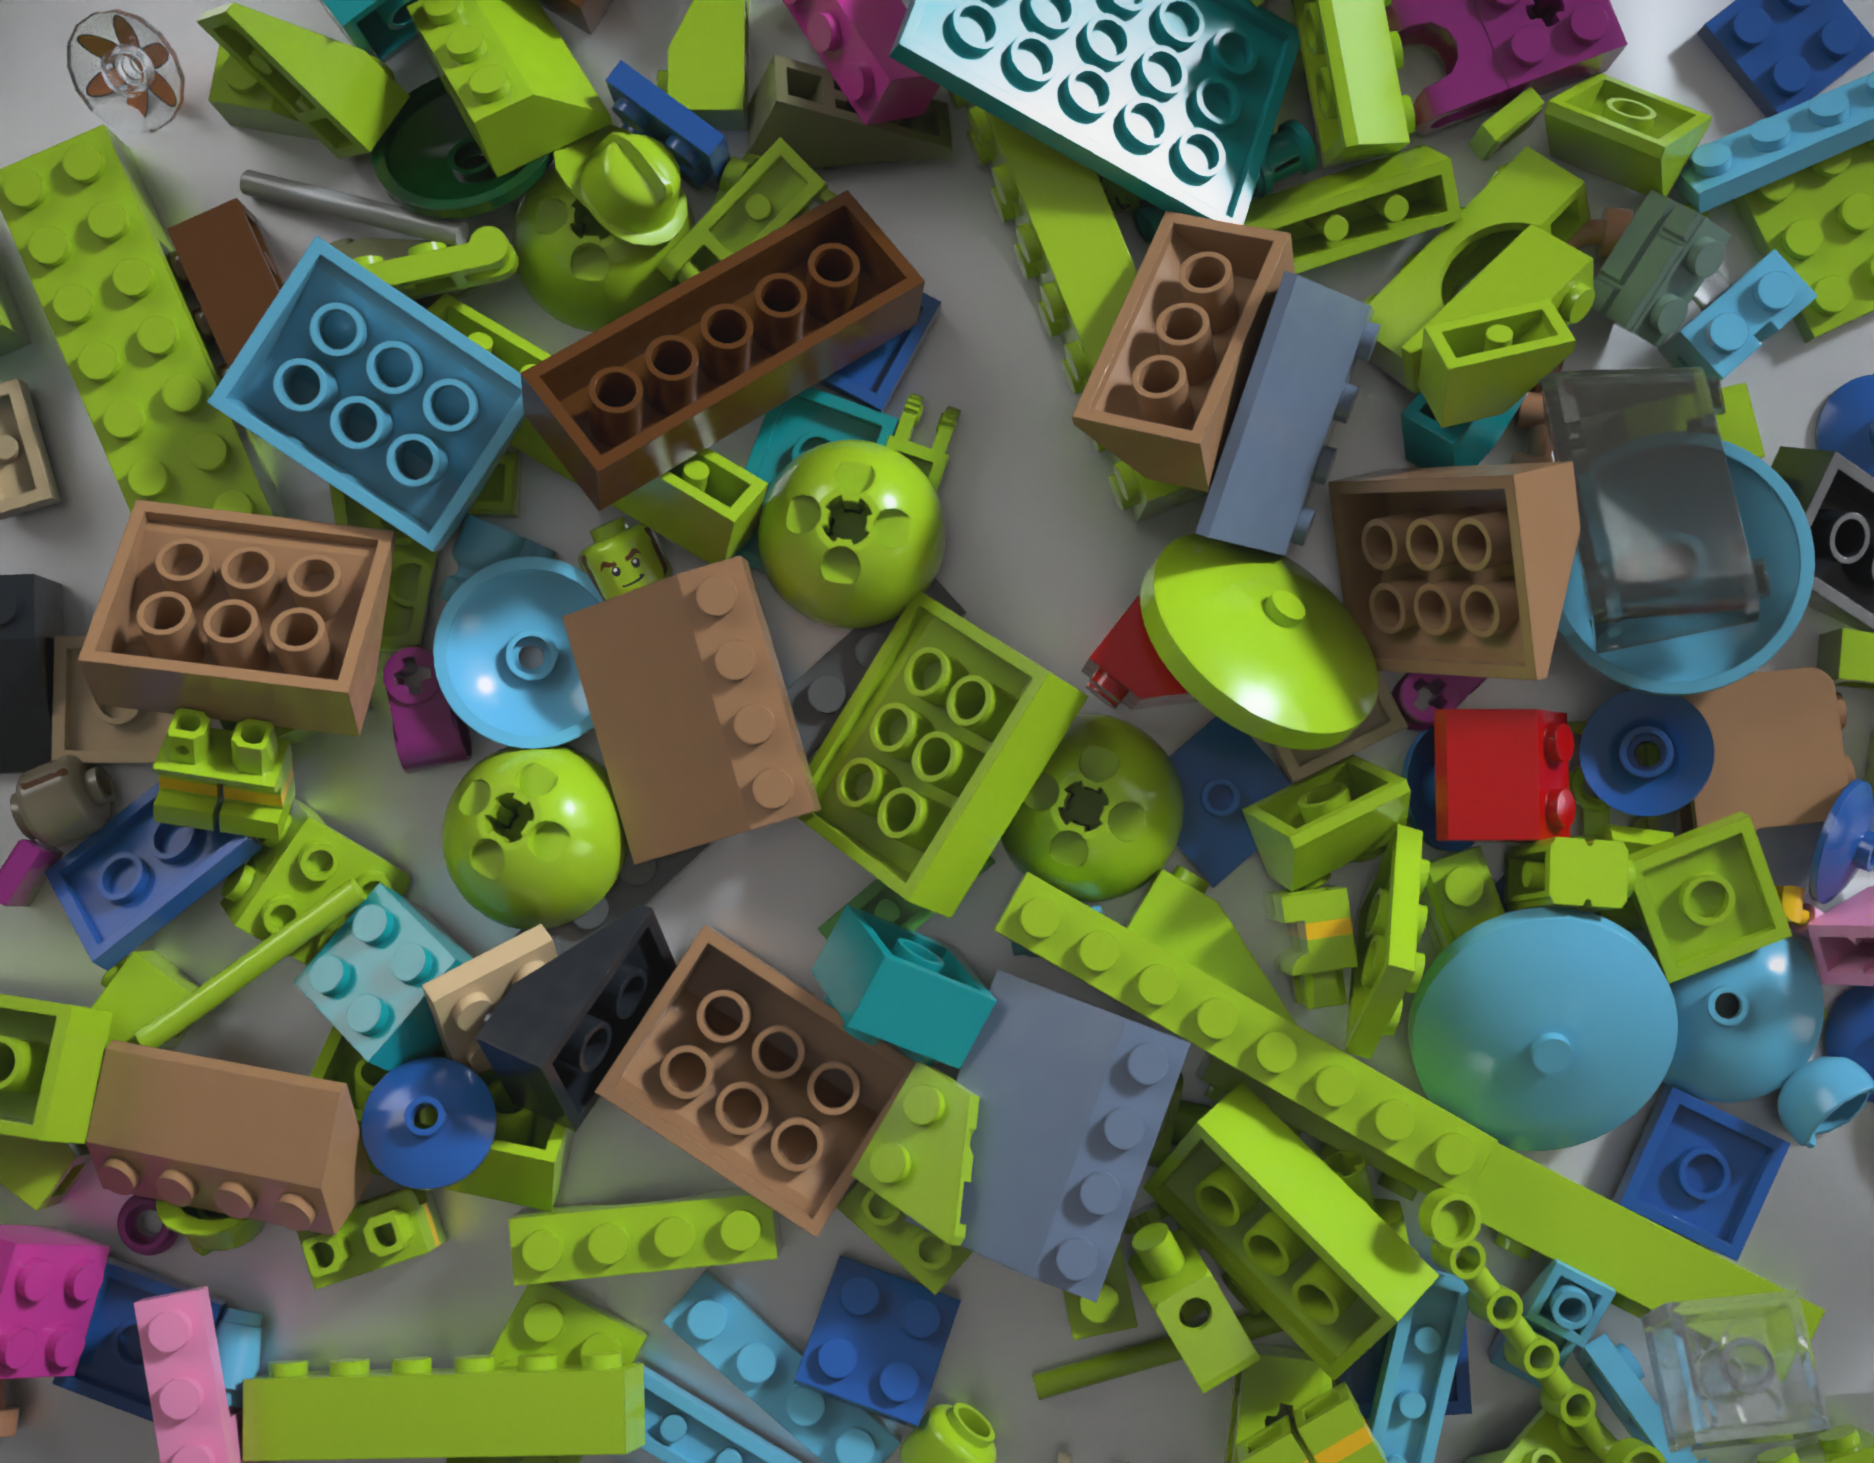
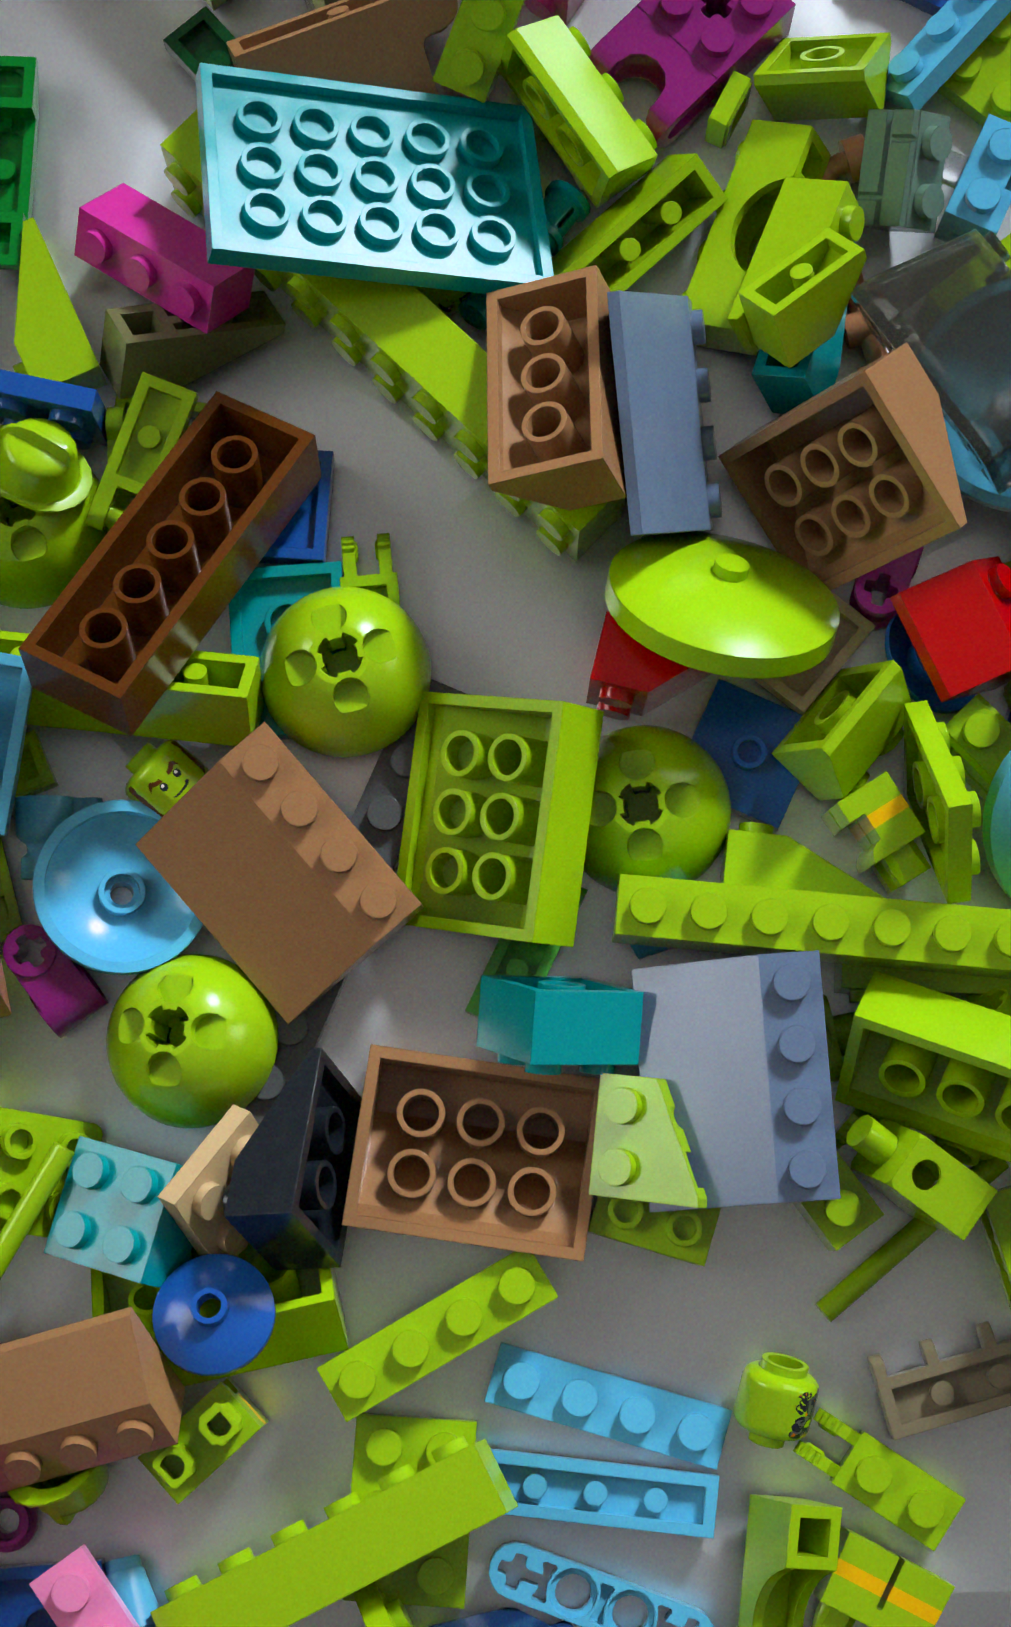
camera: 25 degrees left, 5 degrees down
blue plate [793,1255,961,1429] -> none

